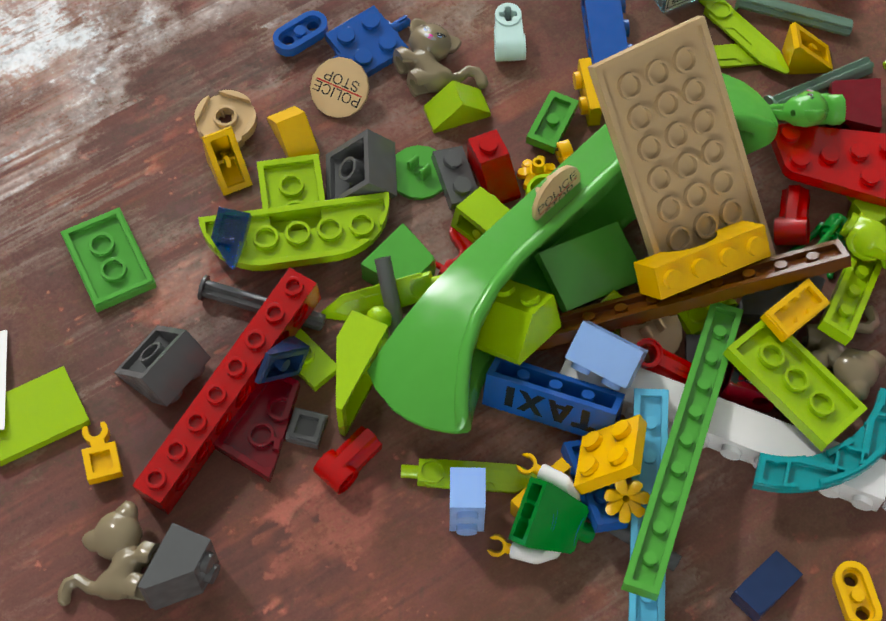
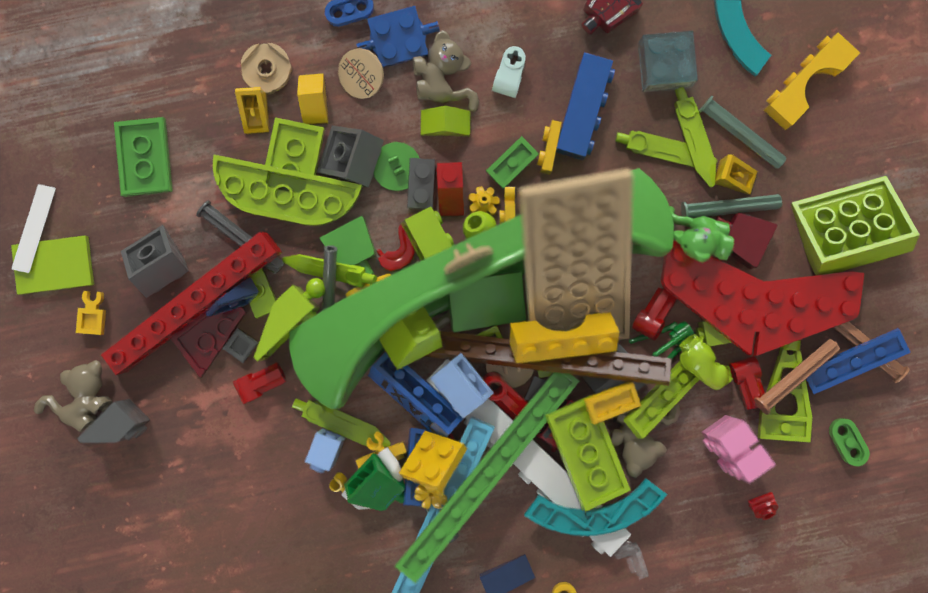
camera: 20 degrees right, 25 degrees up
slope [211,207,252,269] -> none

